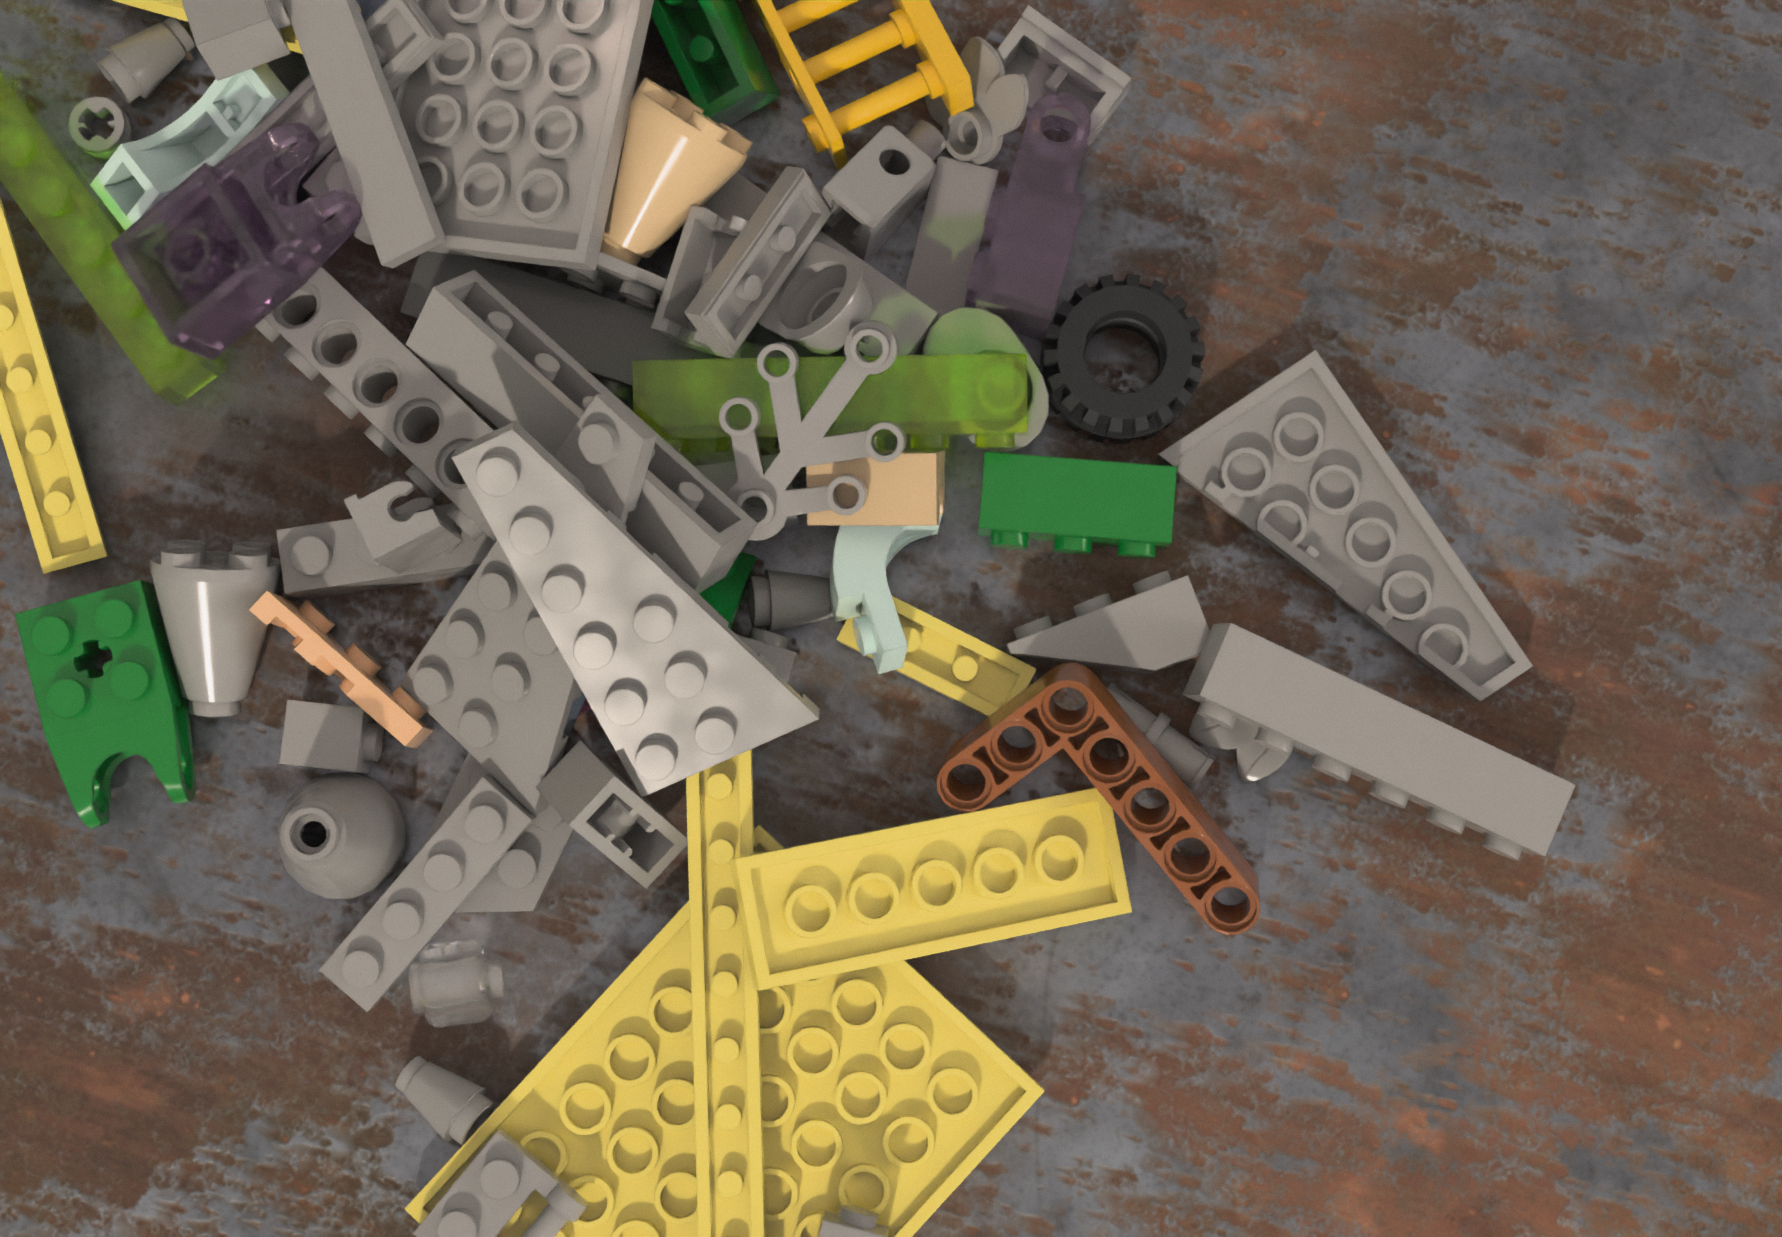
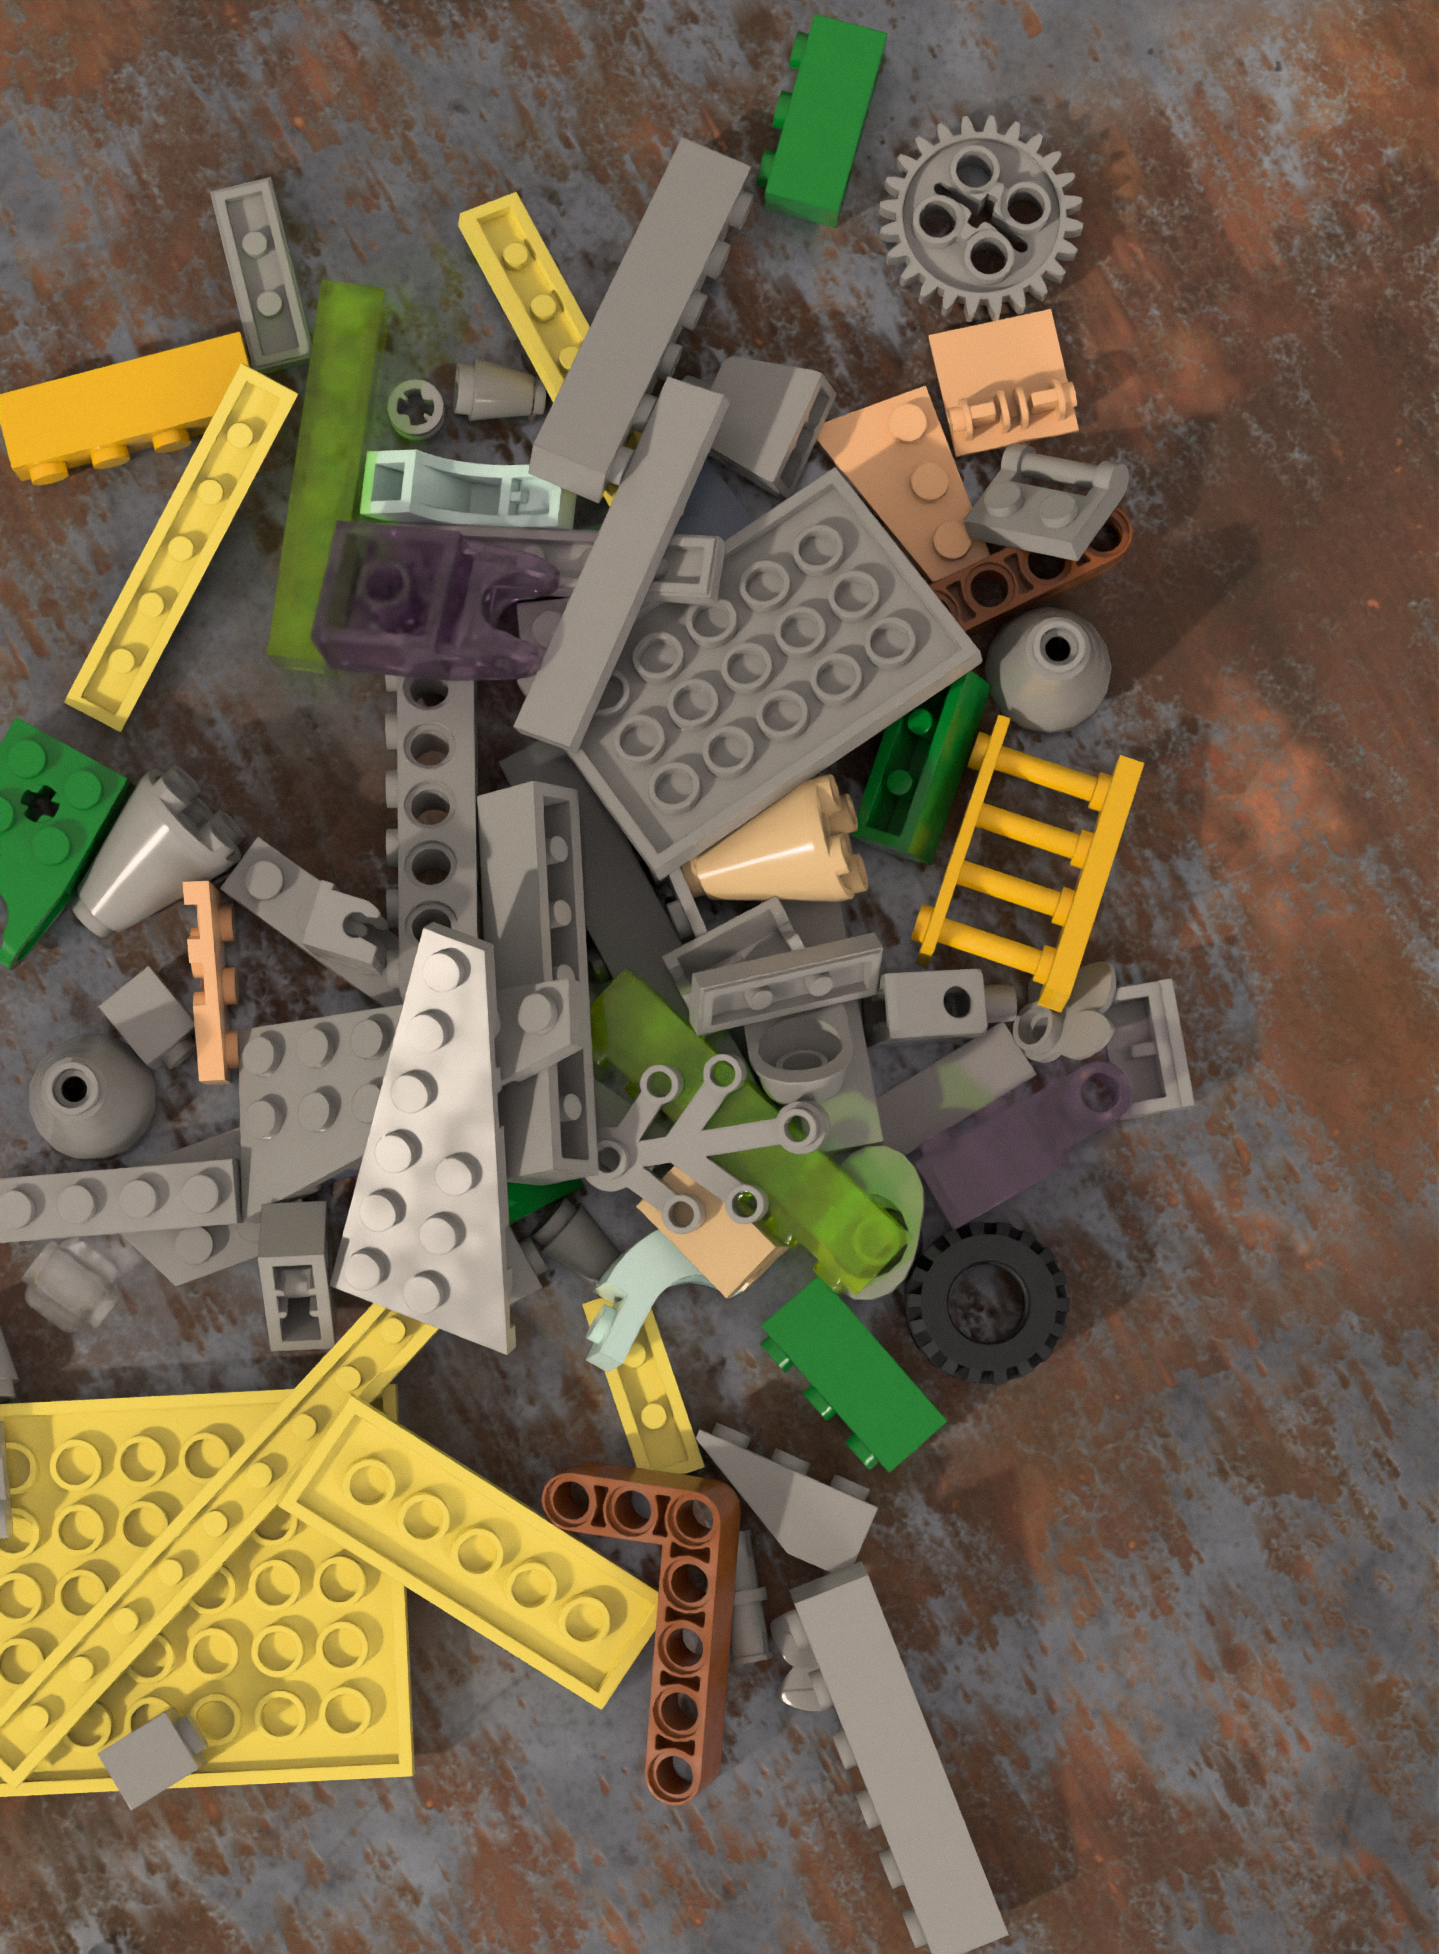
camera: 40 degrees right, 0 degrees up
light grey wing [1156,350,1533,703] -> none

